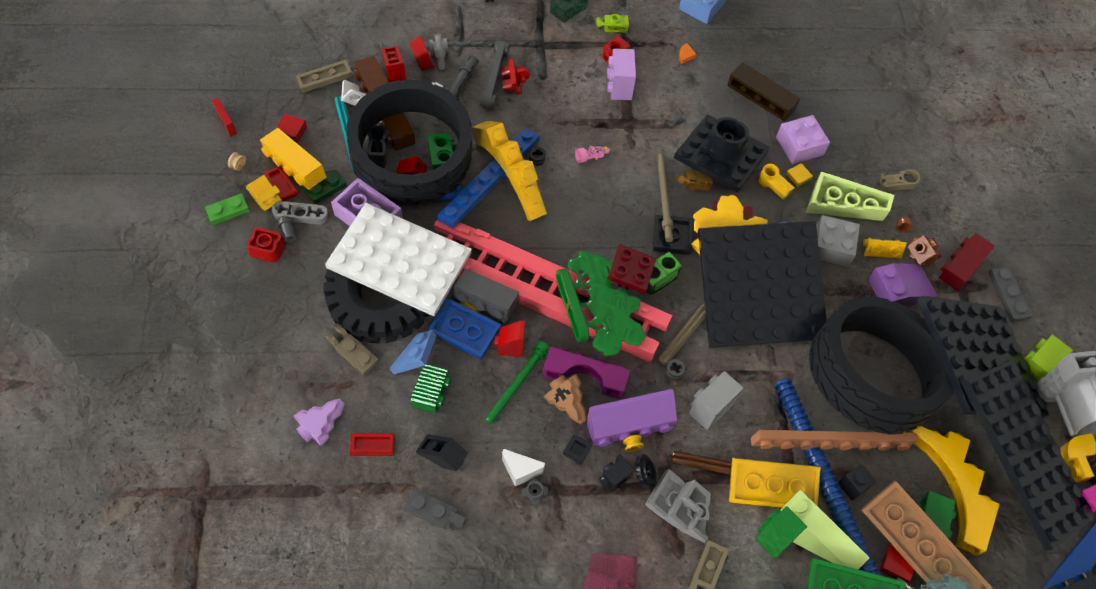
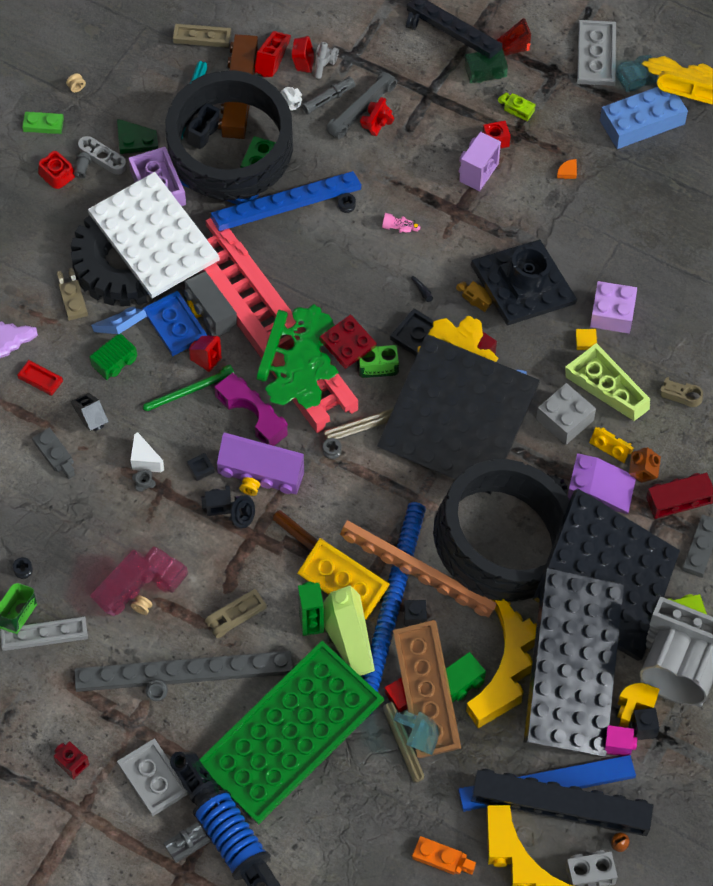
camera: 35 degrees right, 0 degrees up
red tile [211,98,237,137] -> none
yellow brick [246,175,282,211] -> none
yellow brick [260,128,327,190] -> none
red tile [263,166,299,202] -> none
red piece [276,114,307,144] -> none
white bracket [341,80,366,106] -> none
red brick [396,156,428,175] -> none
yellow arch [472,121,547,221] -> none
medium nougat rock [544,374,587,424] -> none
light grey slope [645,469,711,543] -> none
dark tan bar [657,154,674,242] -> none
light grey brick [689,371,744,431] -> none
dark brown brick [727,62,800,122] -> none
yellow piece [758,164,795,199] -> none
dark orange hinge [896,216,912,233] -> none
none -> black helmet [411,276,433,302]

